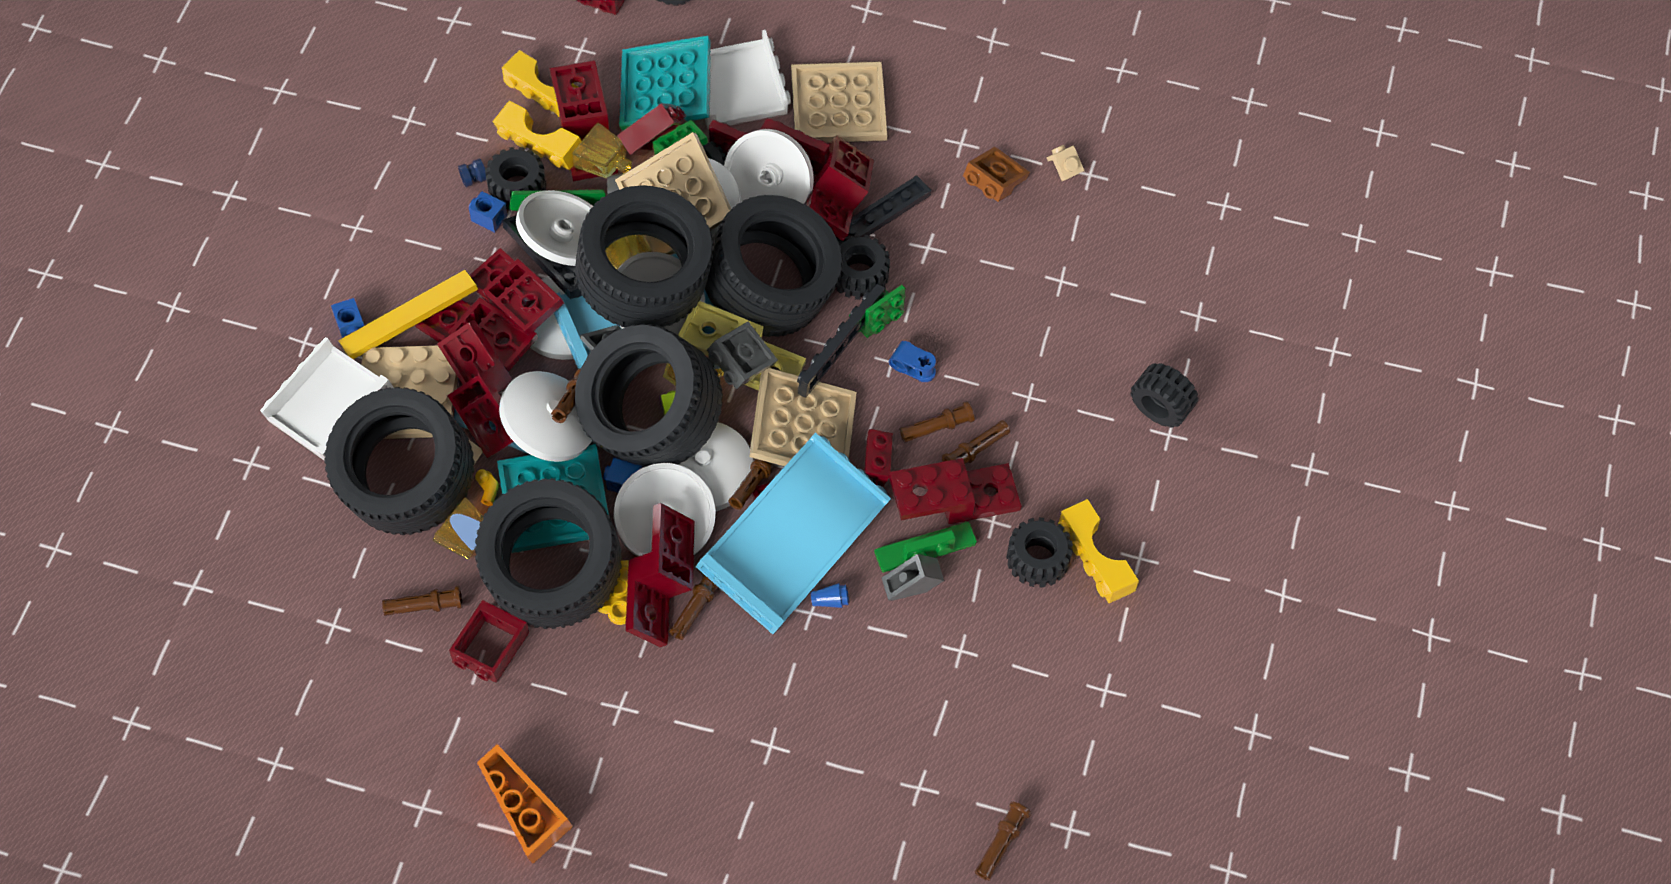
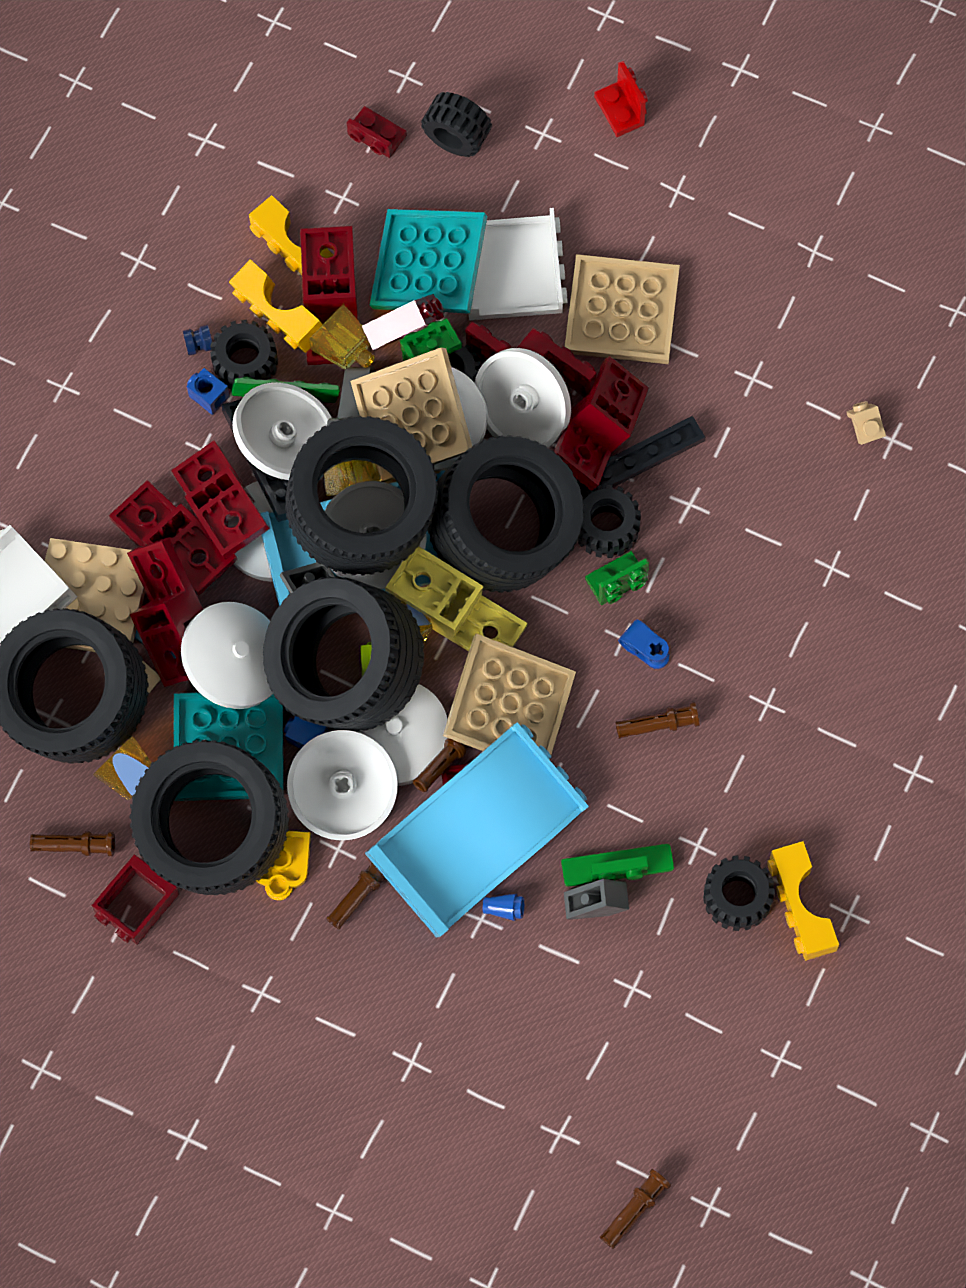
camera: 15 degrees right, 10 degrees up
blue brick [331,298,364,338] -> none
yellow tile [338,270,478,360] -> none
yellow arm [475,469,499,506] -> none
orange wedge [477,744,573,864] -> none
reddish brown pin [551,368,581,423] -> none
dark red bracket [625,503,695,647] -> none
dark grey plate [707,321,778,389] -> none
black plate [797,284,885,398] -> none
dark red bracket [865,429,893,487] -> none
dark red bracket [889,458,1021,525] -> none
reddish brown pin [942,420,1010,464] -> none
dark orange plate [963,147,1030,202] -> none
black tyre [1130,363,1199,428] -> none

